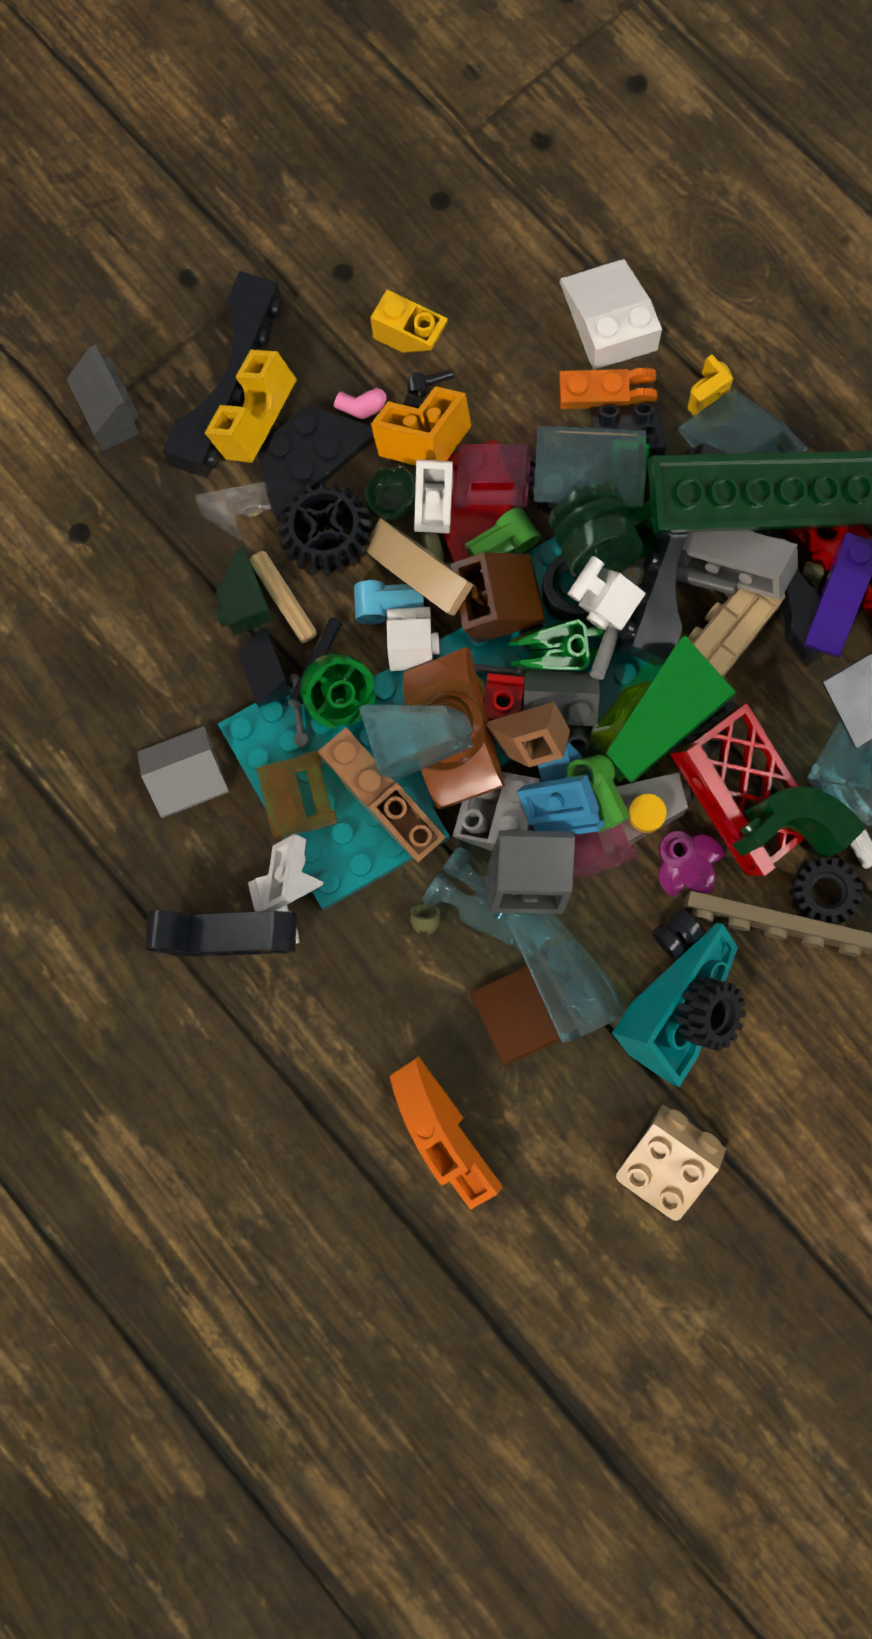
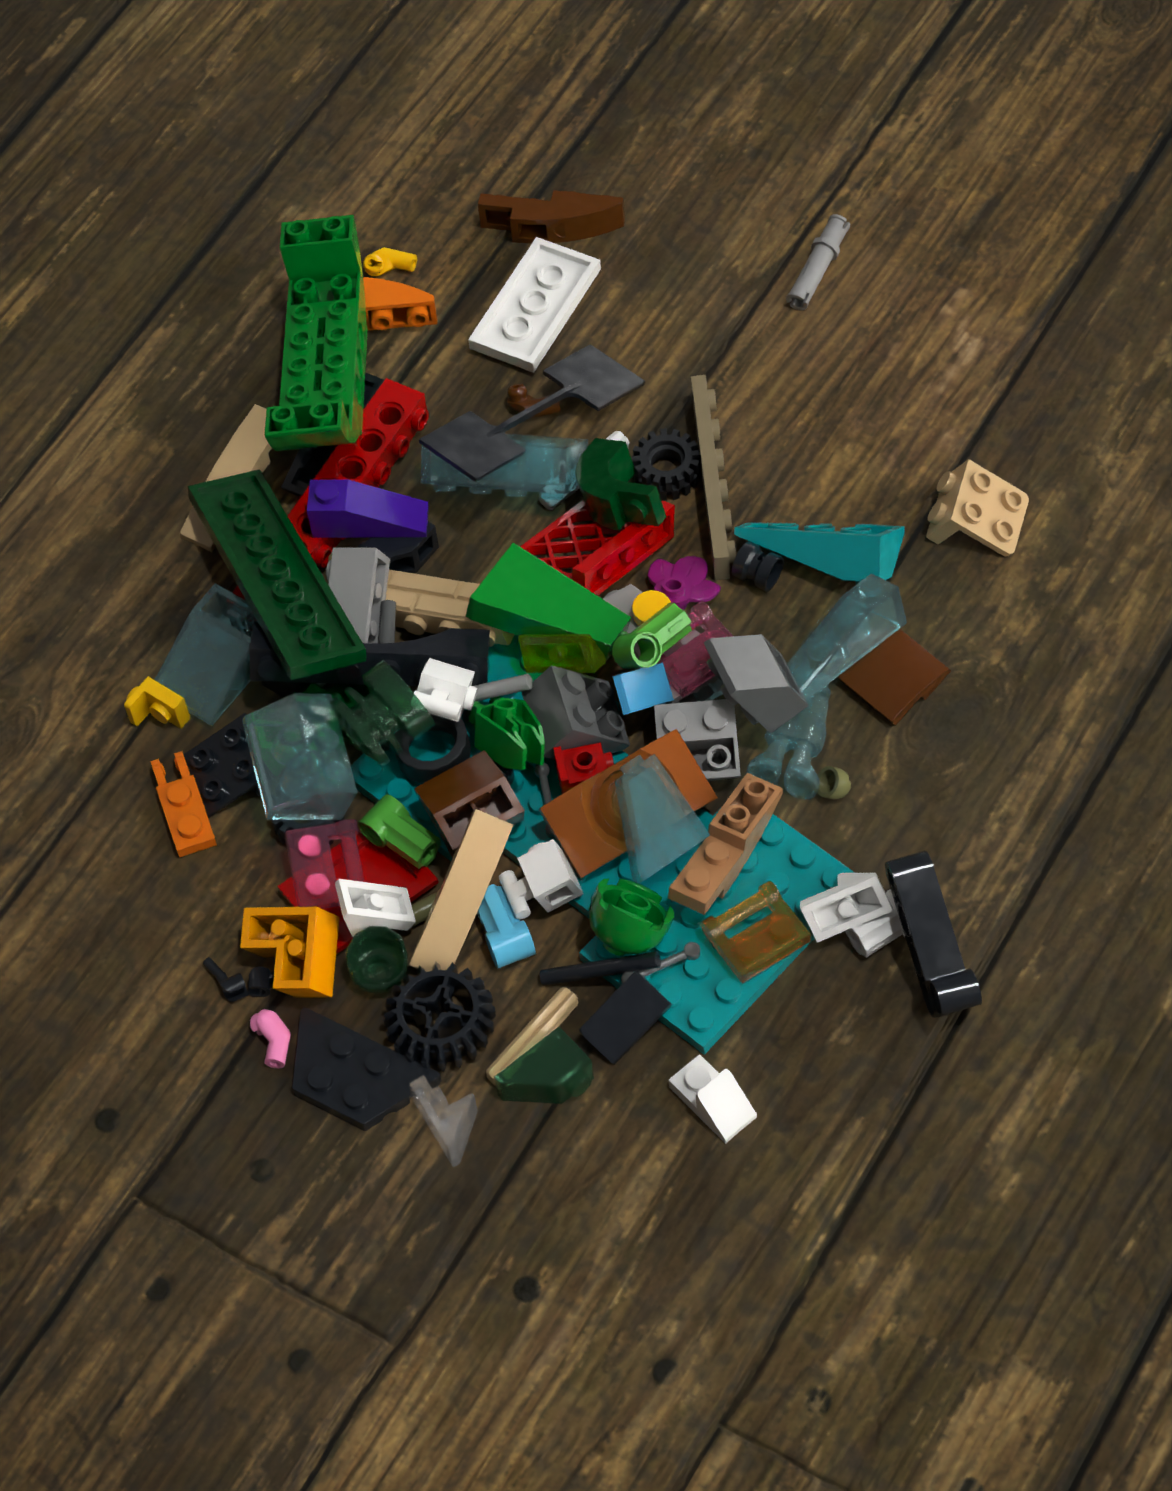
camera: 110 degrees left, 20 degrees down
dark grey slope [66,344,140,451] -> none
light grey slope [137,726,229,818] -> none
black arch [163,271,284,479] -> none
yellow arch [205,350,297,463] -> none
yellow slope [370,290,448,353] -> none
orange slope [390,1056,503,1210] -> none
medium nougat slope [486,702,570,767] -> none
dark azure plate [517,775,605,835] -> none
white slope [560,259,662,370] -> none
black tyre [677,977,746,1051] -> none
none -> white slope [668,1054,757,1144]

